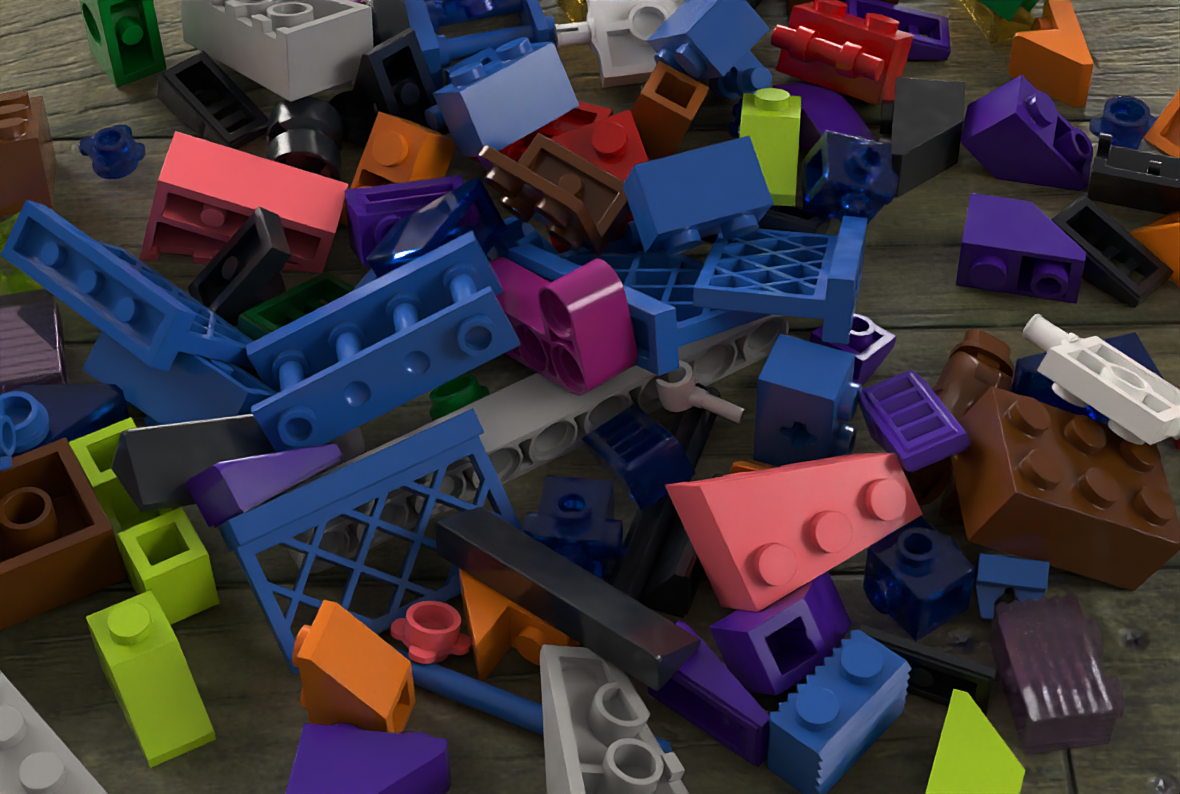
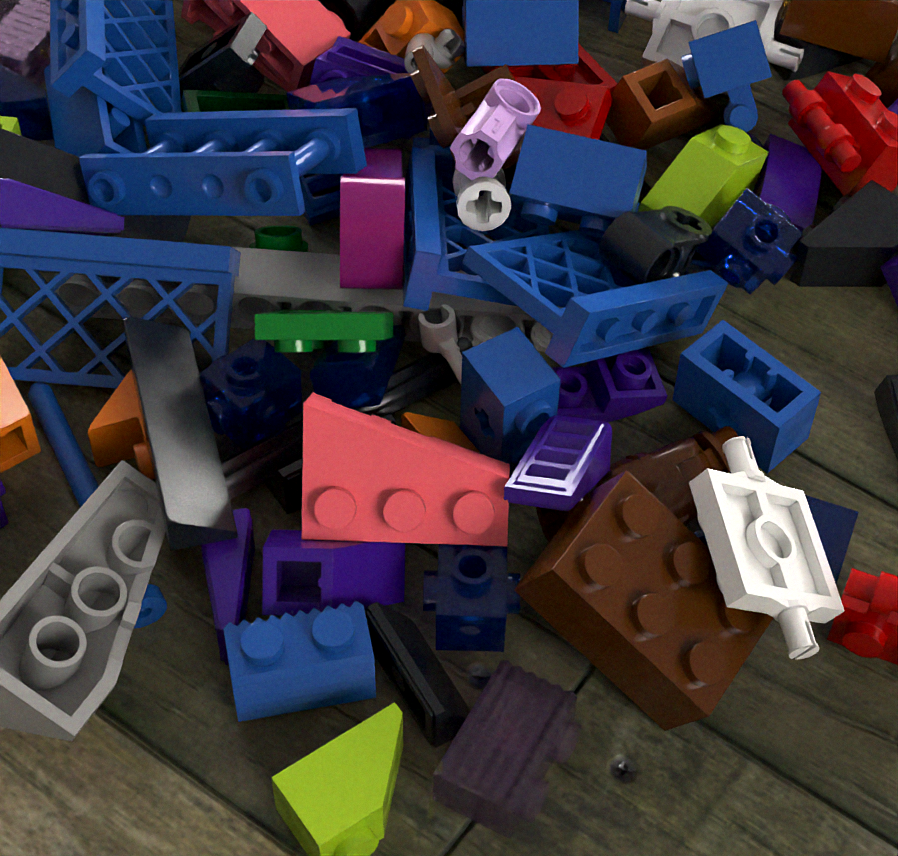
camera: 35 degrees right, 5 degrees up
coral plate [390,601,472,664] -> none
dark purple slope [956,193,1086,304] -> none
blue tile [973,553,1050,627] -> none
none -> green plate [255,310,393,352]
none -> light grey arm [404,29,465,75]
none -> lavender piece [450,79,541,181]
none -> white bush [452,168,511,231]
none -> black piece [599,206,712,285]
none -> blue brick [672,320,821,474]

